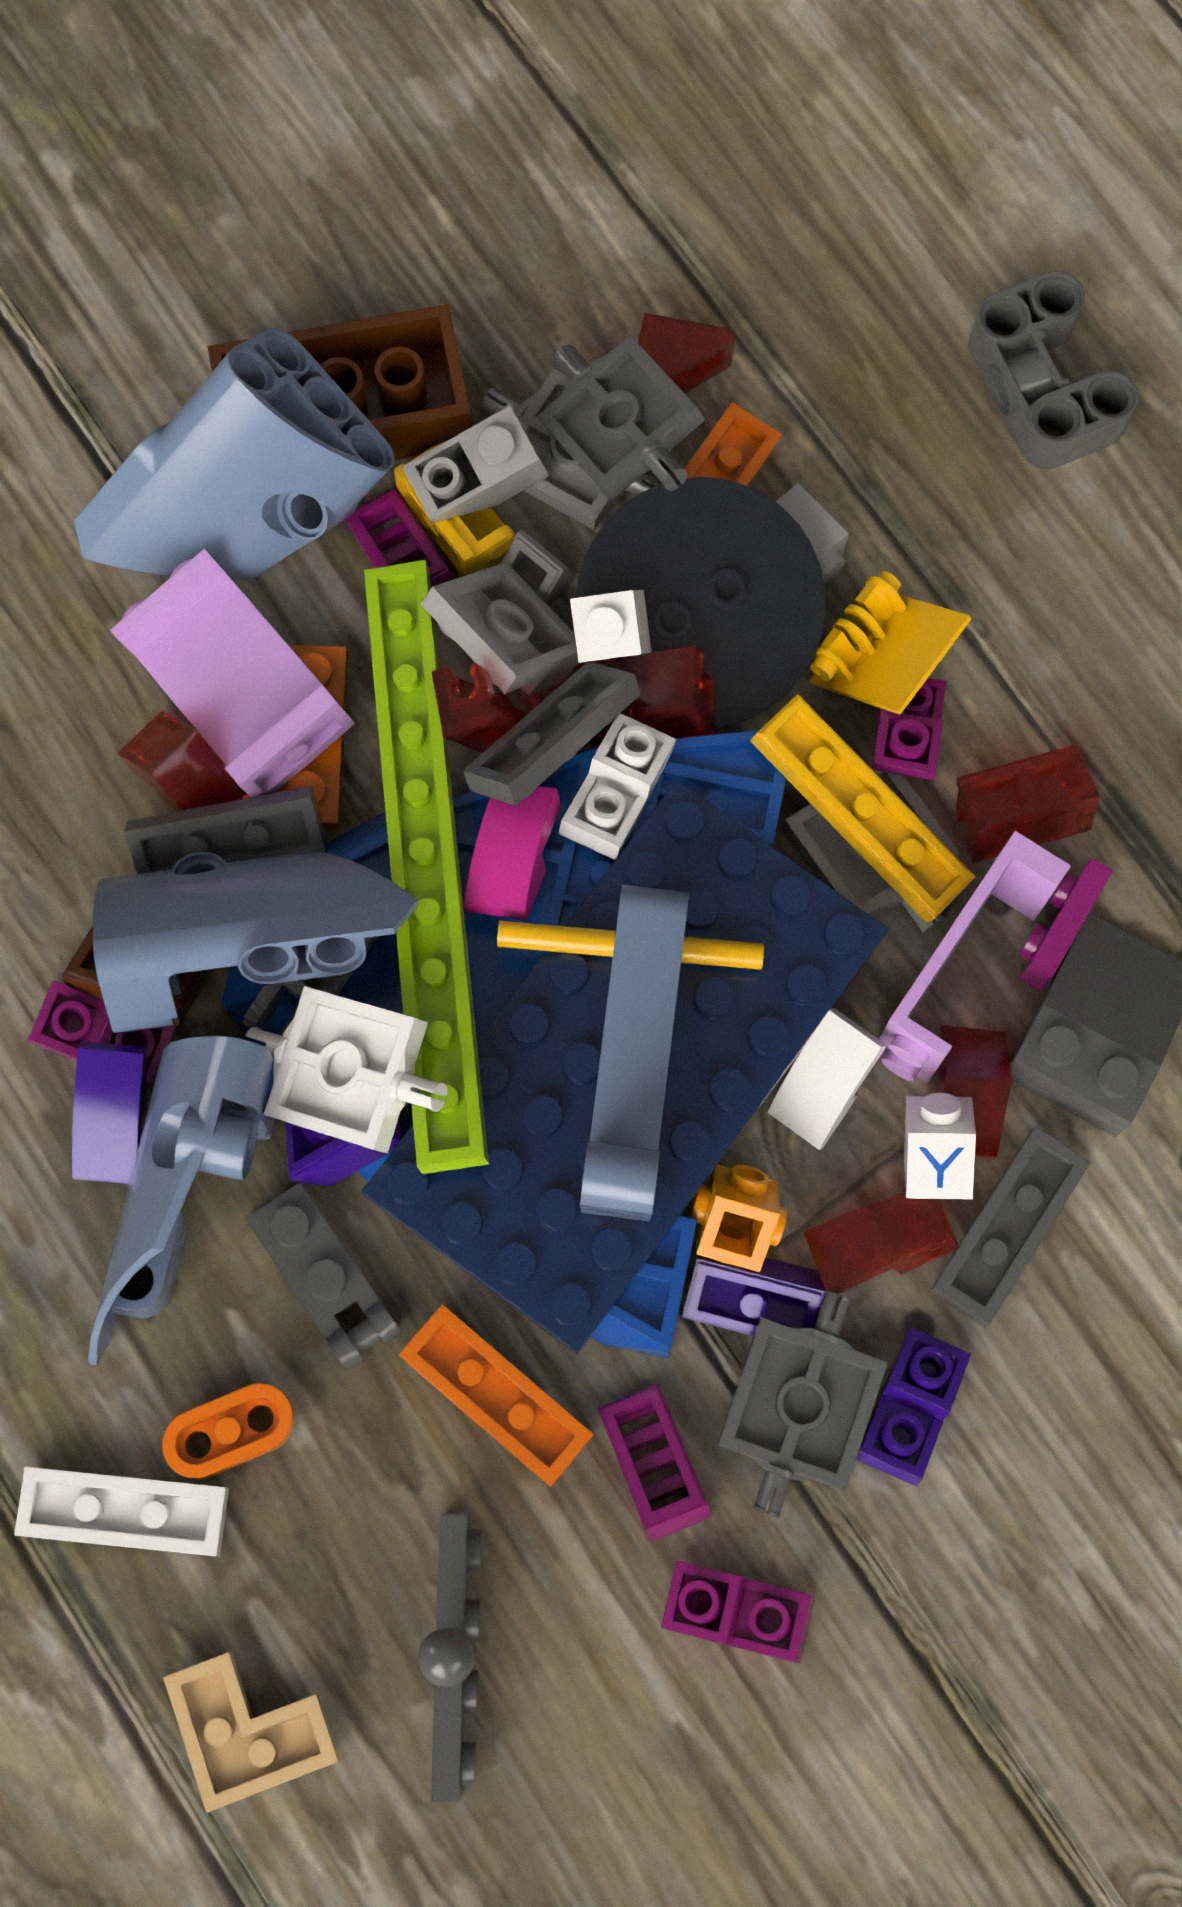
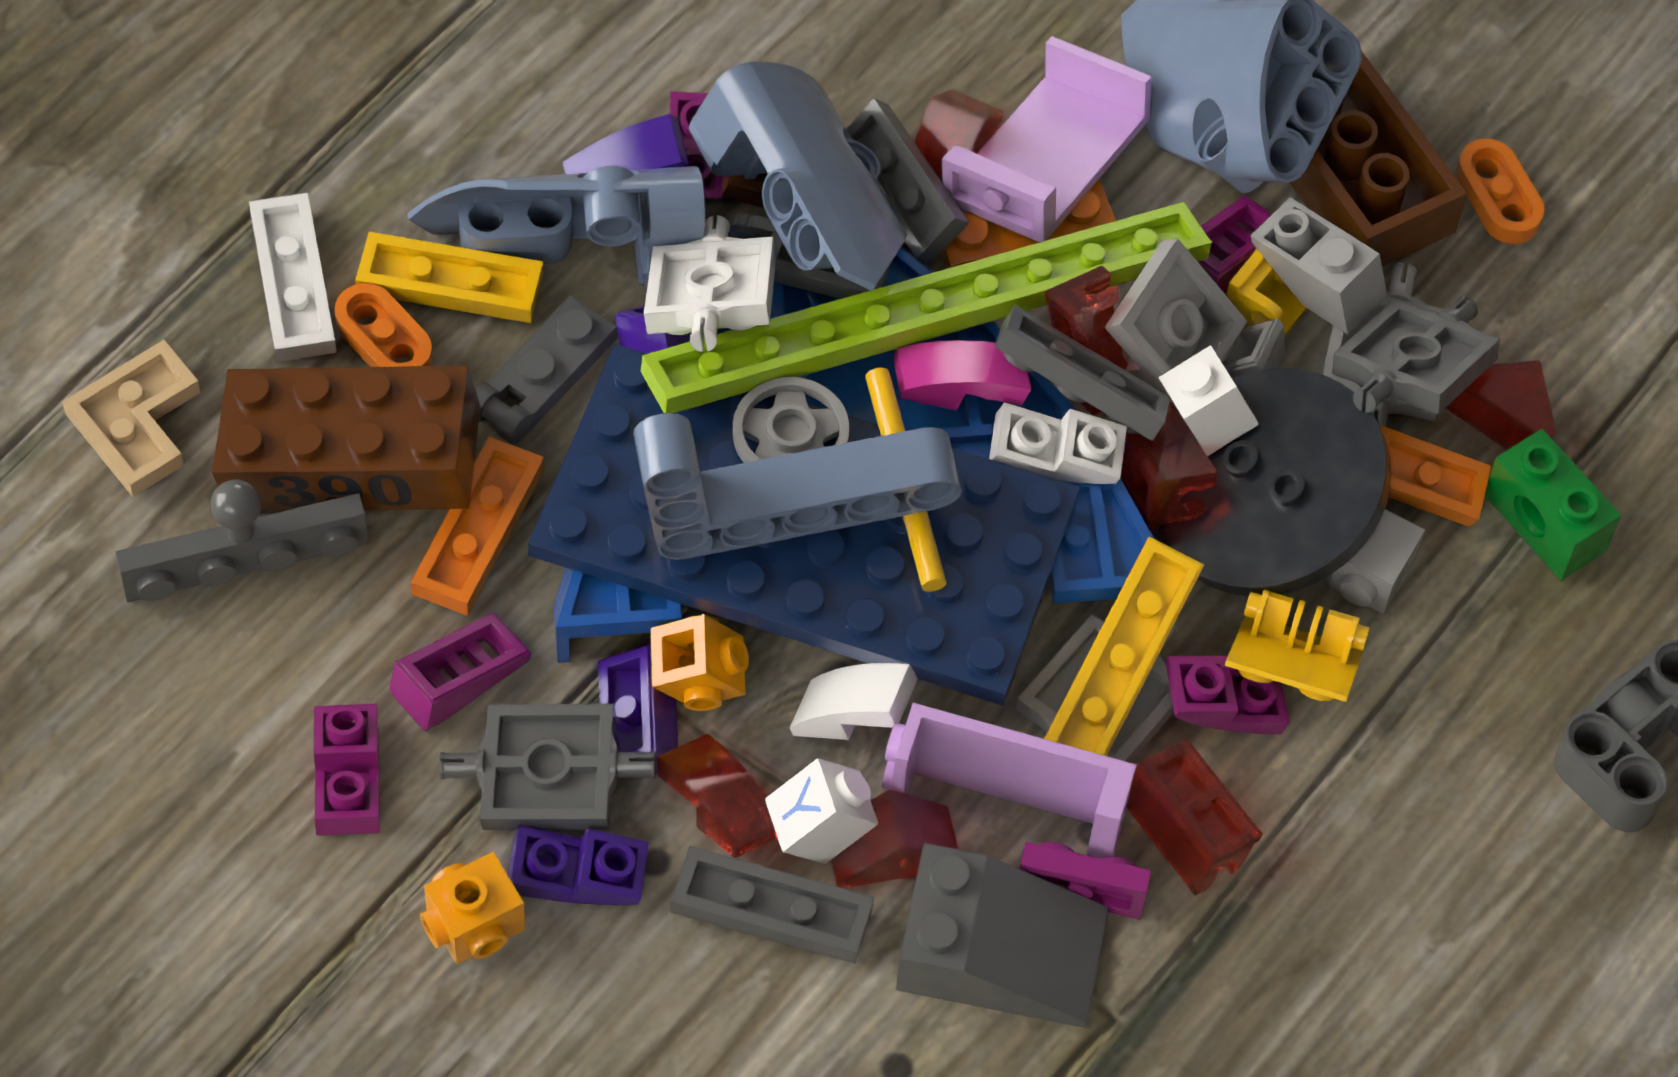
camera: 70 degrees right, 15 degrees down
none -> reddish brown brick [212,365,481,511]
none -> yellow plate [355,231,544,323]
none -> light orange brick [420,852,526,964]
none -> light grey wheel [733,377,849,463]
none -> orange plate [1456,138,1545,244]
none -> green brick [1485,429,1621,581]

